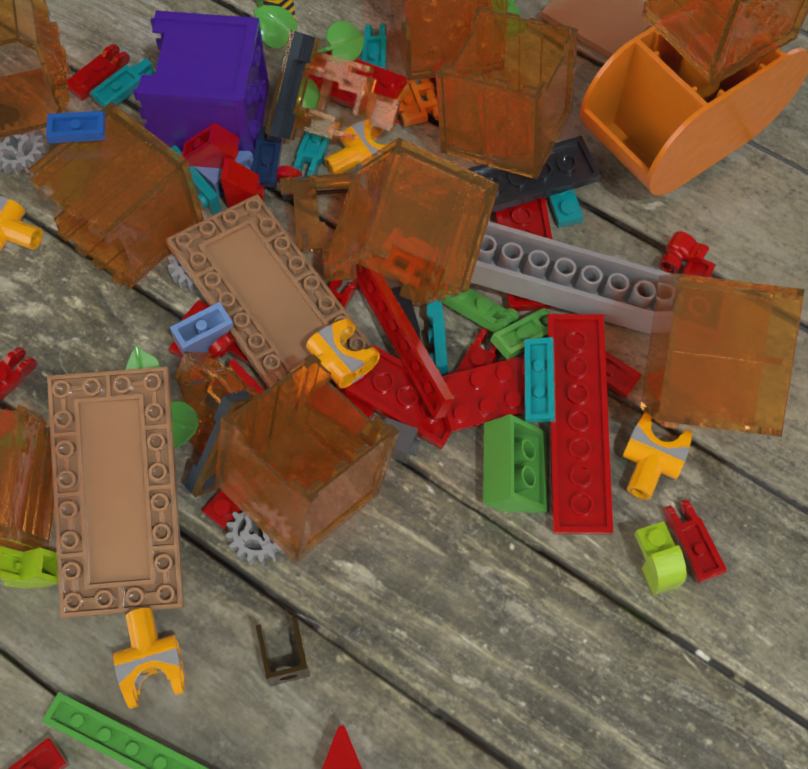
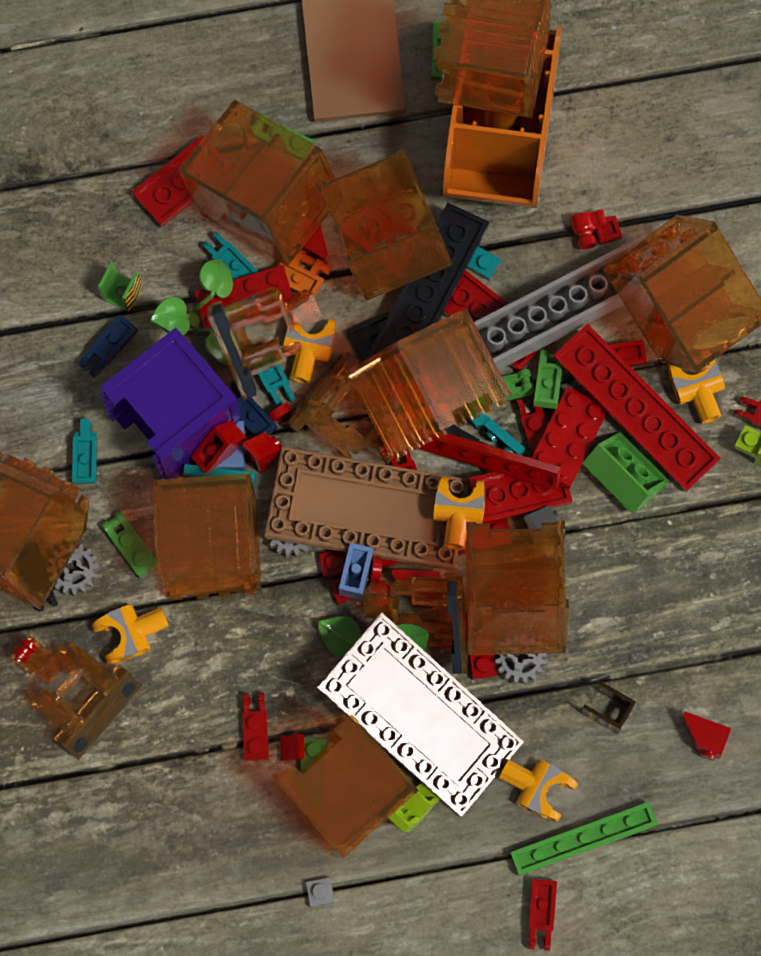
camera: 40 degrees left, 10 degrees up
blue plate [46,111,106,144] -> none
red hinge [64,43,130,101] -> none
teal plate [525,337,556,423] -> none

